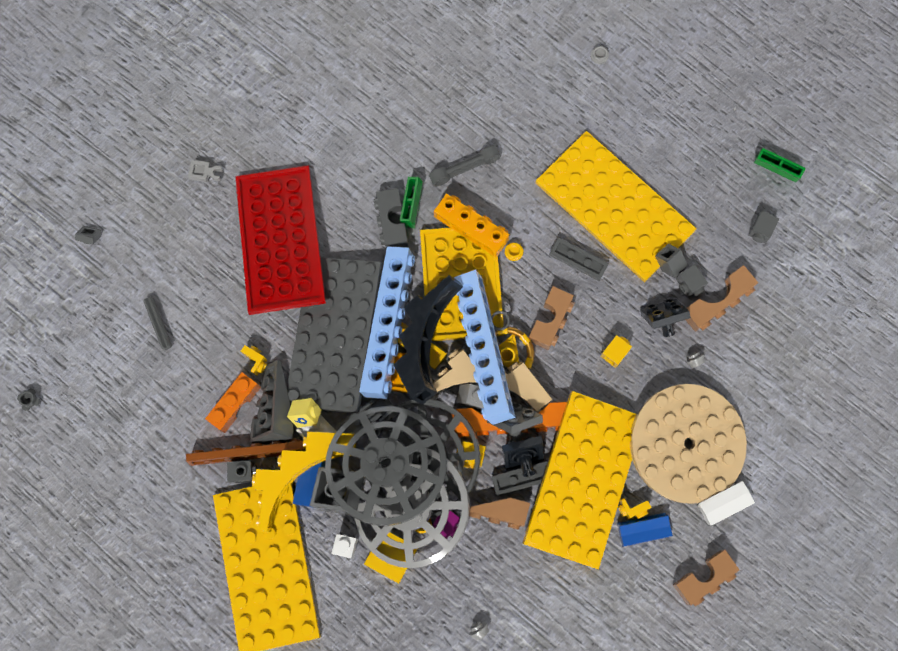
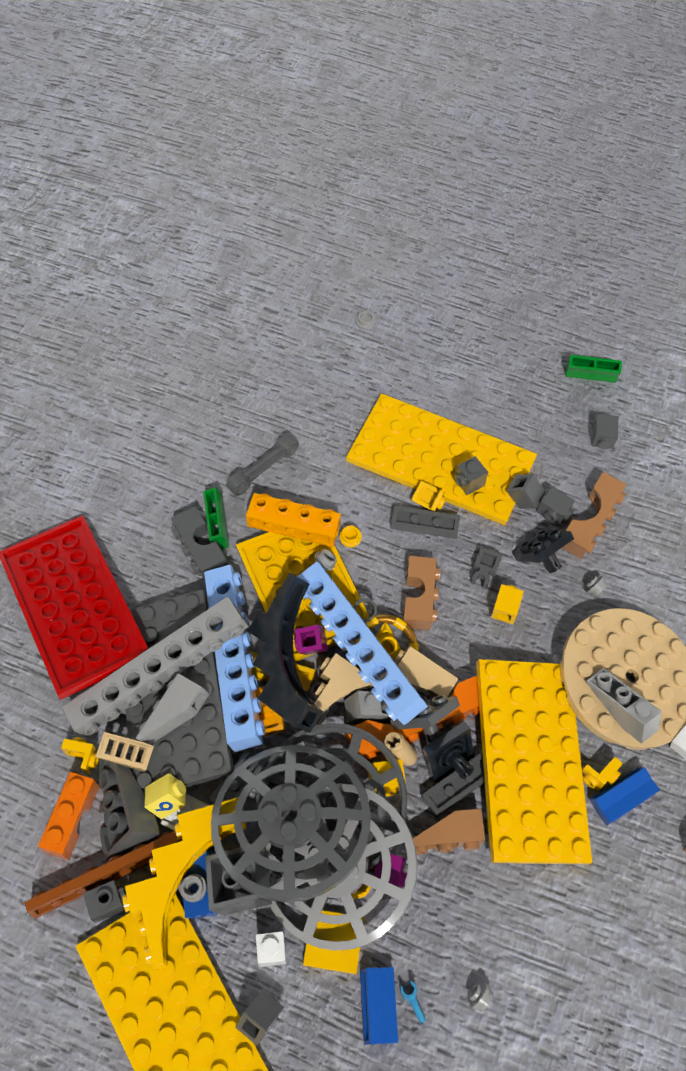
camera: 25 degrees left, 15 degrees down
none -> light grey brick [62,596,249,737]
none -> tan slope [96,732,154,772]
none -> light grey slope [136,673,209,744]
none -> light grey plate [180,874,207,902]
none -> dark grey brick [235,989,284,1046]
none -> magenta brick [294,625,329,655]
none -> light grey plate [315,549,337,571]
none -> blue piece [360,967,399,1045]
none -> tan piece [384,732,418,766]
none -> dark azure hand [401,981,426,1023]
none -> yellow bracket [411,481,447,512]
none -> dark grey brick [454,456,488,495]
none -> dark grey plate [471,547,503,589]
none -> light grey slope [586,668,662,744]

